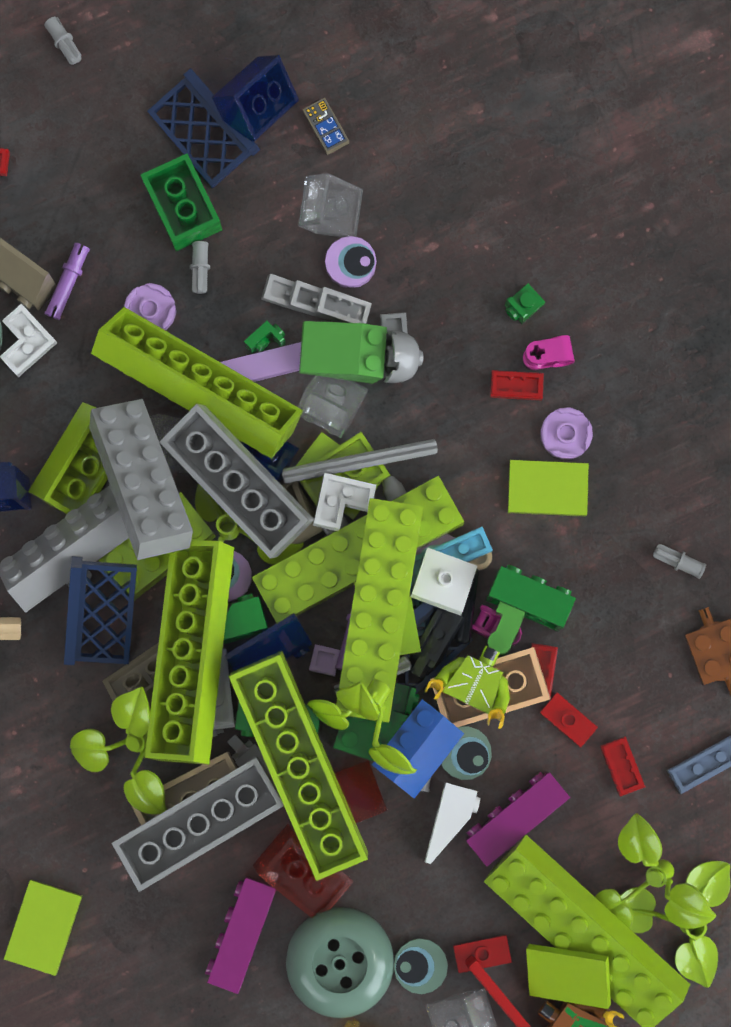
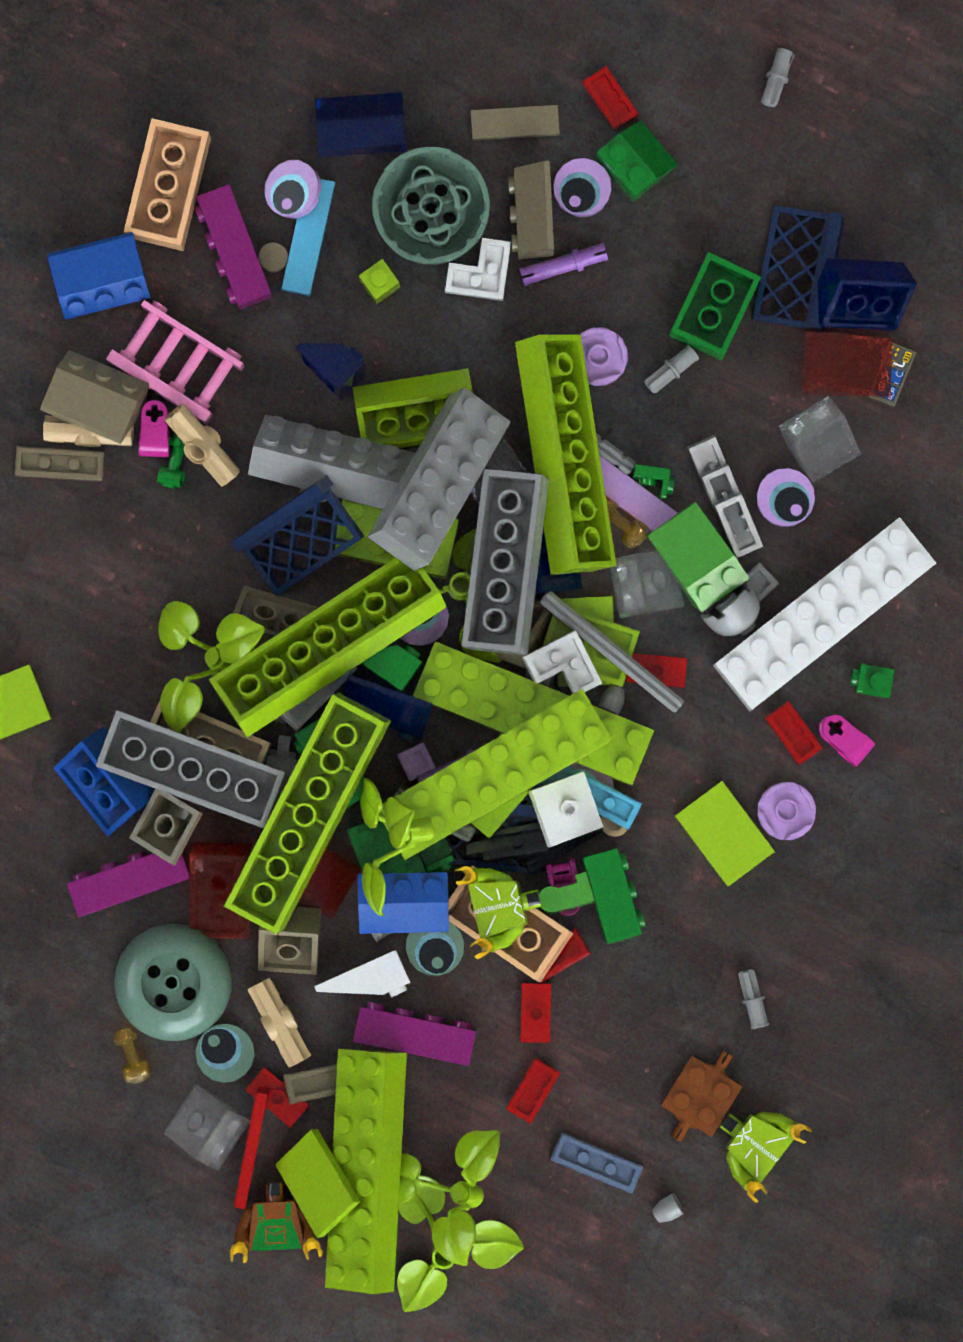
camera: 50 degrees right, 5 degrees up
none -> blue slope [54,726,155,837]
none -> dark tan slope [129,789,203,866]
none -> tan piece [247,977,311,1068]
none -> dark tan slope [258,907,321,975]
none -> dark tan tile [283,1064,337,1105]
none -> tile [553,158,611,217]
none -> green slope [596,120,678,203]
none -> light grey axle [596,433,636,475]
none -> clear yellow bar [606,499,649,549]
none -> red plate [626,653,687,688]
none -> white brick [713,517,936,711]
none -> clear red slope [802,332,893,397]

